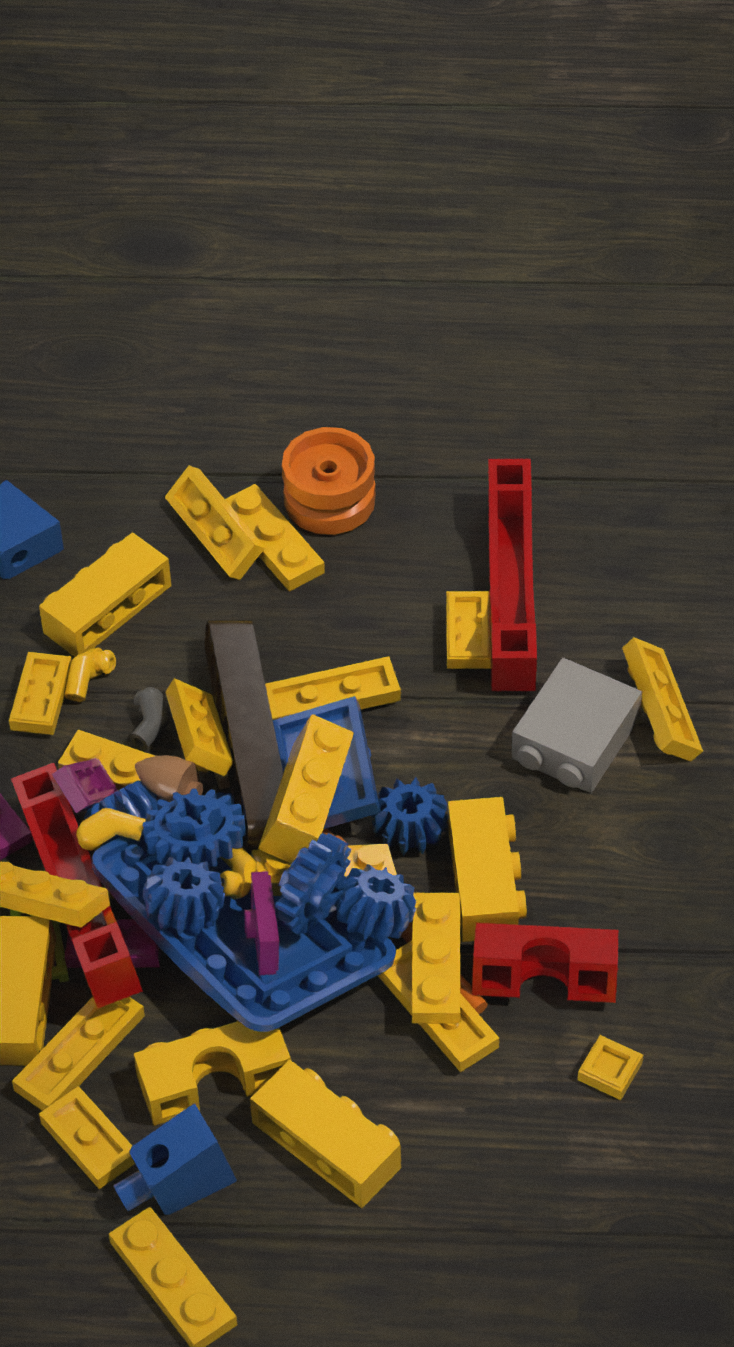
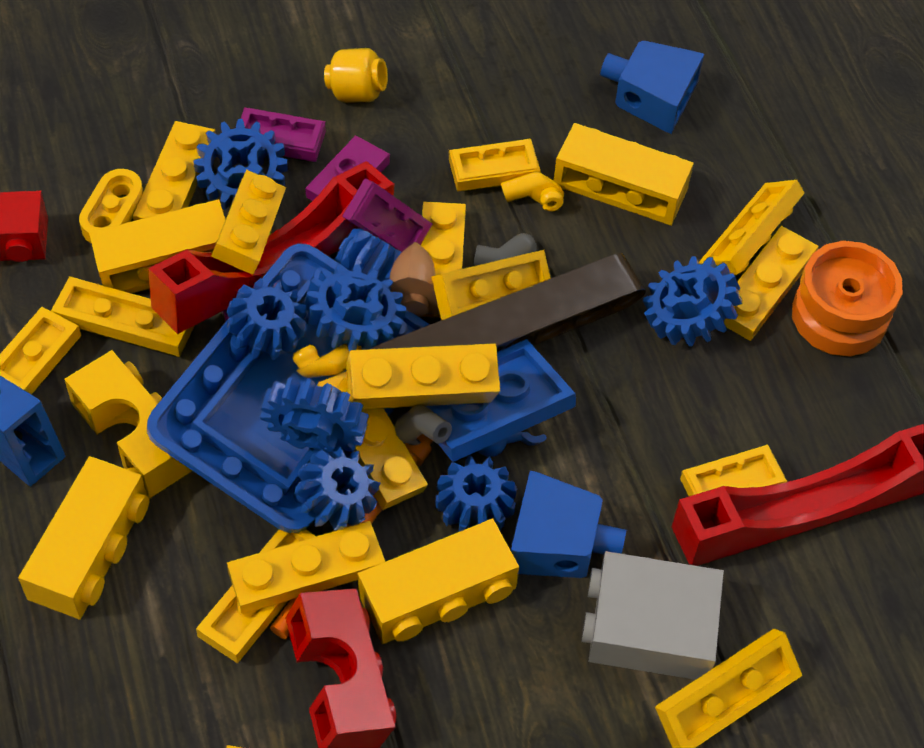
camera: 65 degrees right, 5 degrees up
yellow arm [76,808,146,851] -> none
magenta plate [244,871,279,975] -> none
yellow plate [265,656,401,720] -> none
none -> dark grey arm [395,405,452,446]
none -> blue torso [511,471,626,578]
none -> blue gear [643,256,742,346]

